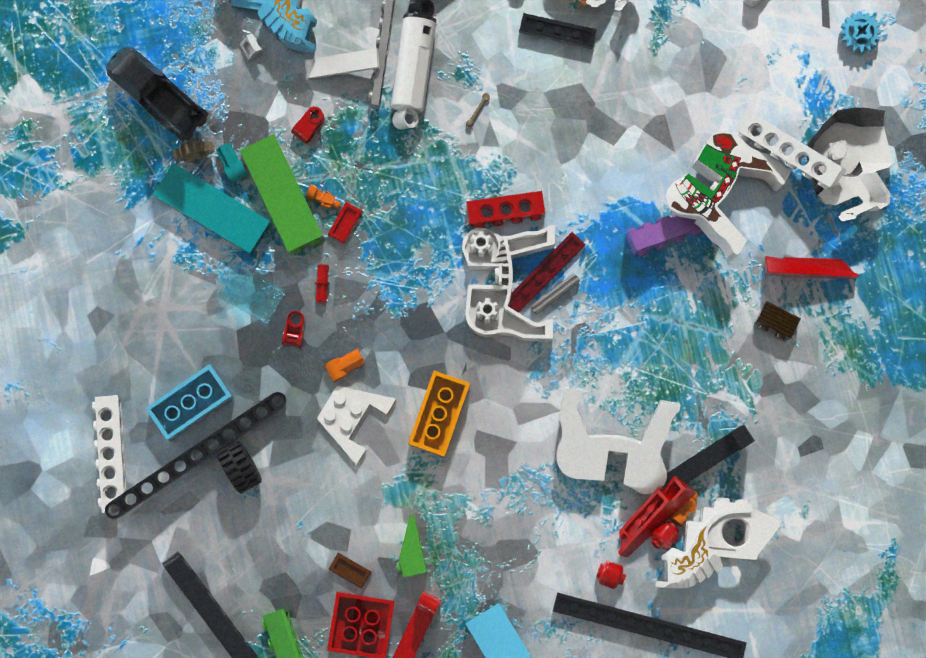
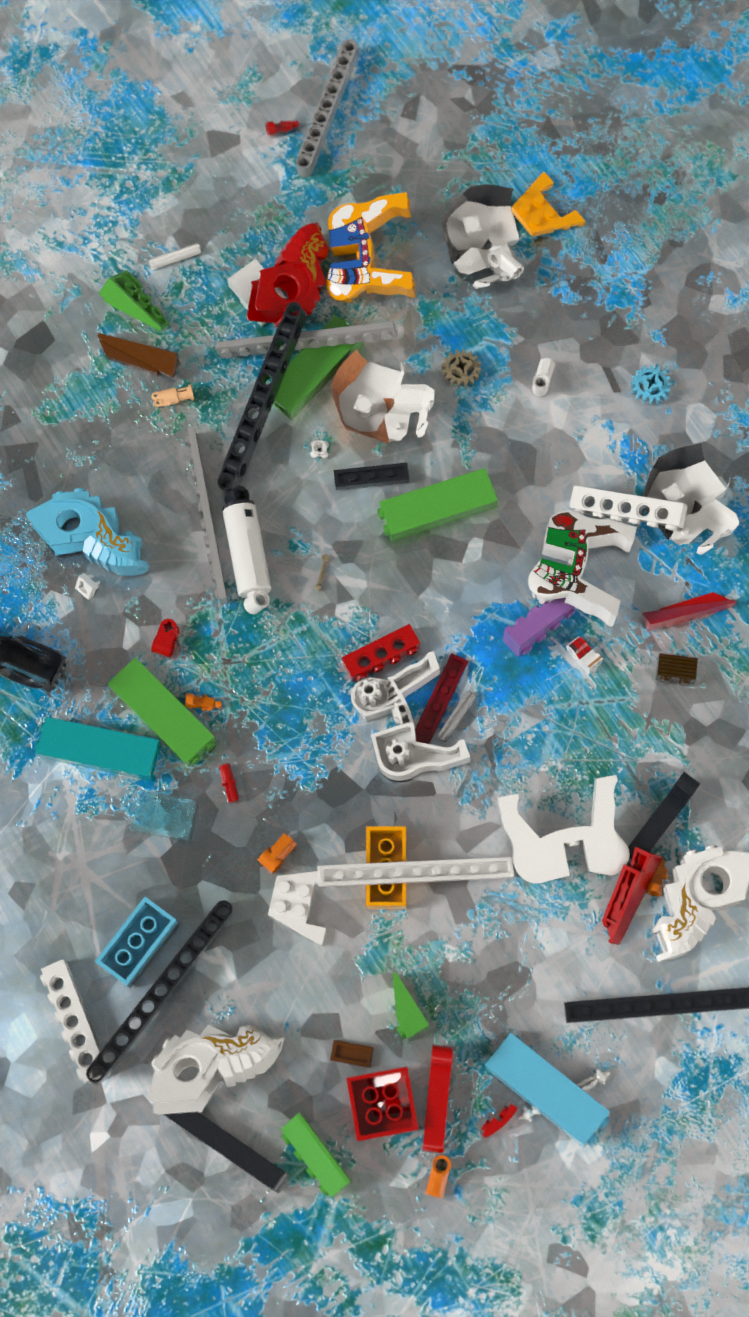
camera: 15 degrees left, 10 degrees down
dark tan gear [172,139,215,163] -> none
teal piece [216,143,248,183] -> none
black tyre [217,440,262,494] -> none
red piece [282,310,306,349] -> none
white tile [305,48,380,80] -> none
red tile [327,202,363,245] -> none
red head [596,561,626,589] -> none
red head [650,521,679,550] -> none
none -> white animal [148,1024,284,1115]
none -> white plate [317,857,514,887]
none -> bright green brick [377,468,498,542]
none -> leg [566,636,603,674]

